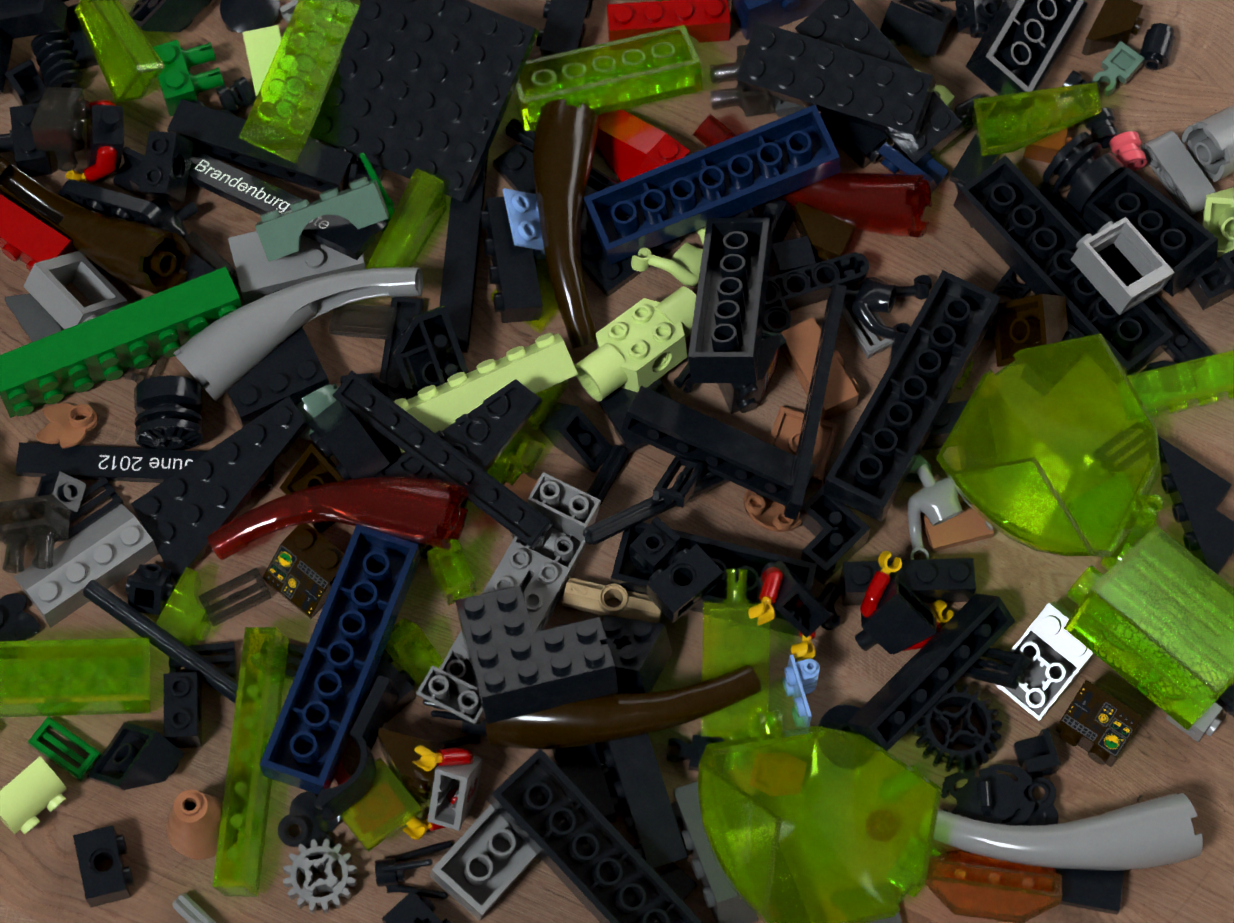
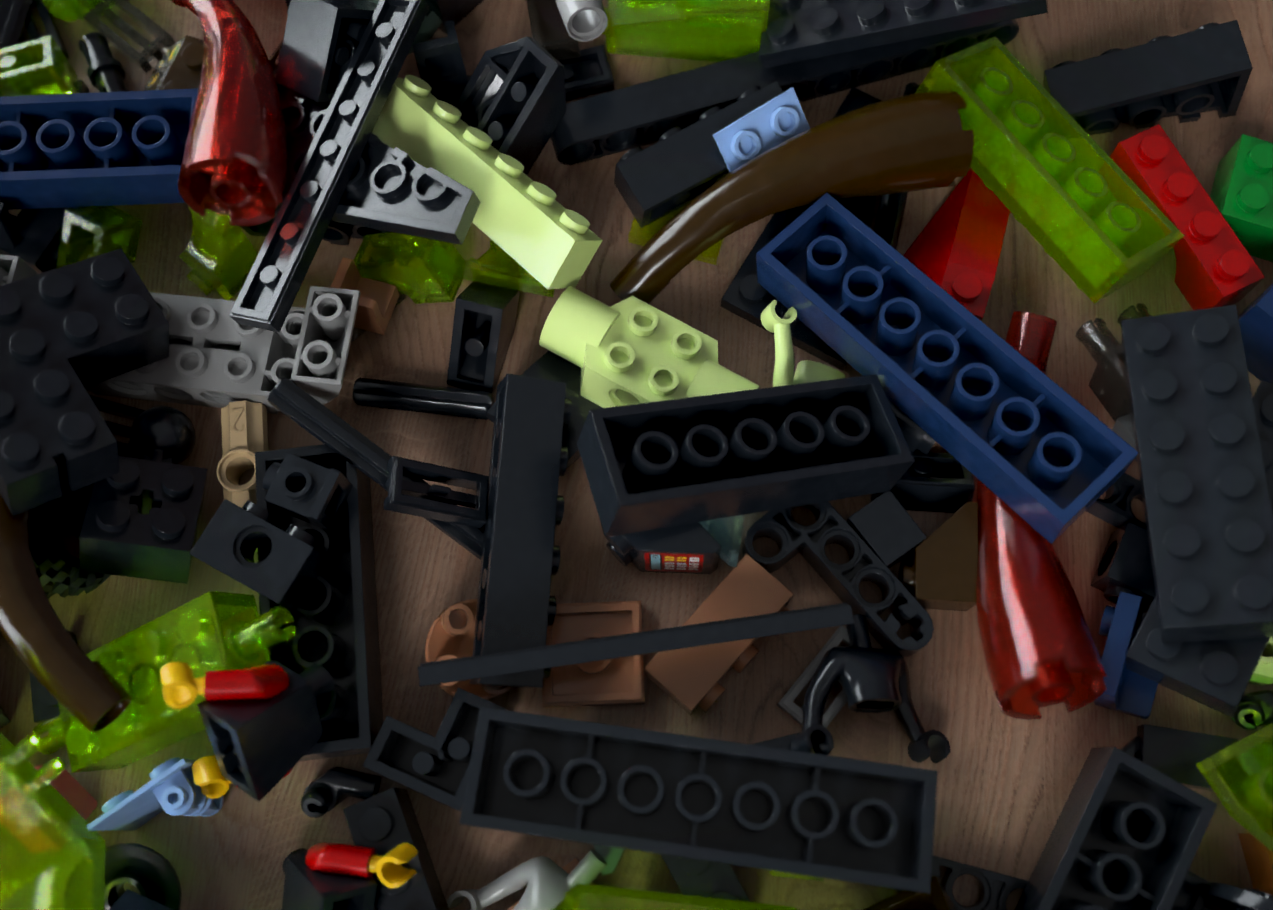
camera: 75 degrees right, 5 degrees up
none -> black pin [79,32,129,92]

